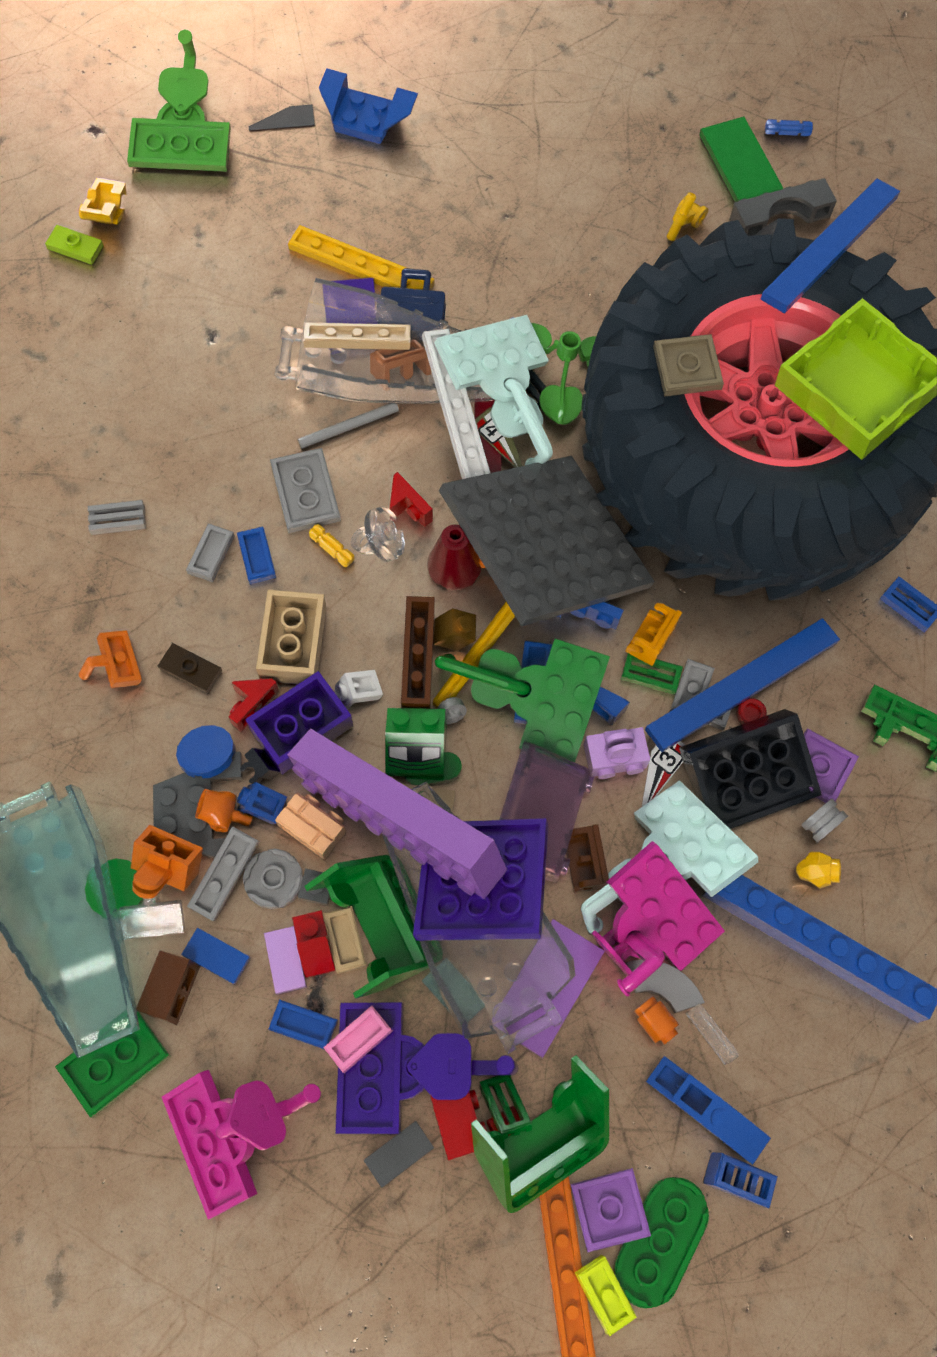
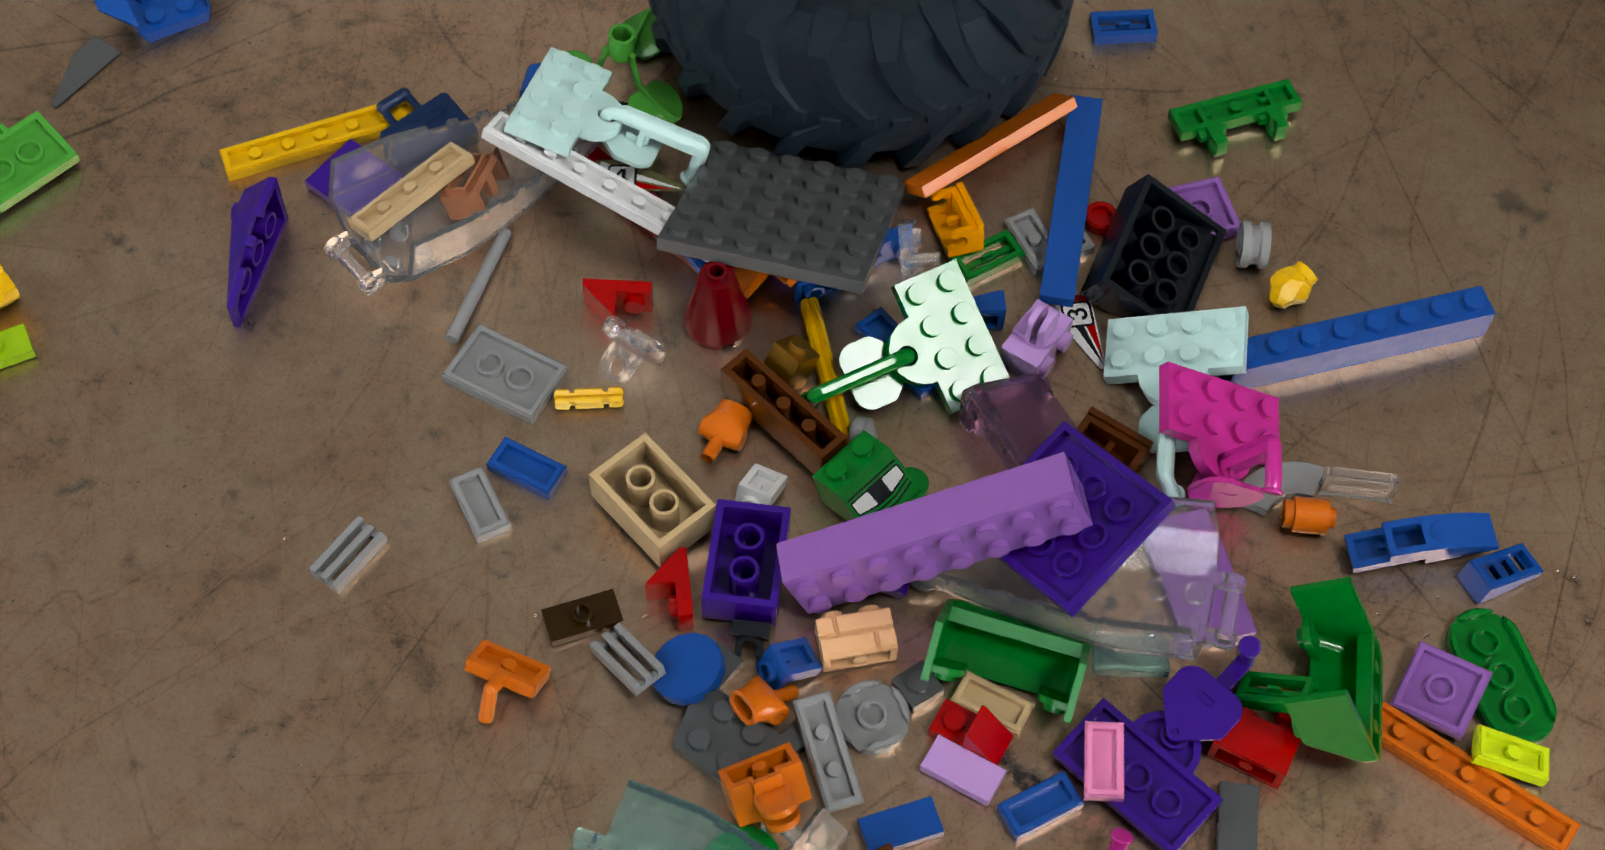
camera: 45 degrees left, 10 degrees down
none -> dark purple wedge [227,177,289,328]
none -> light grey tile [589,623,666,696]
none -> orange piece [698,399,753,464]
none -> clear plate [898,219,941,282]
none -> orange tile [903,93,1077,198]

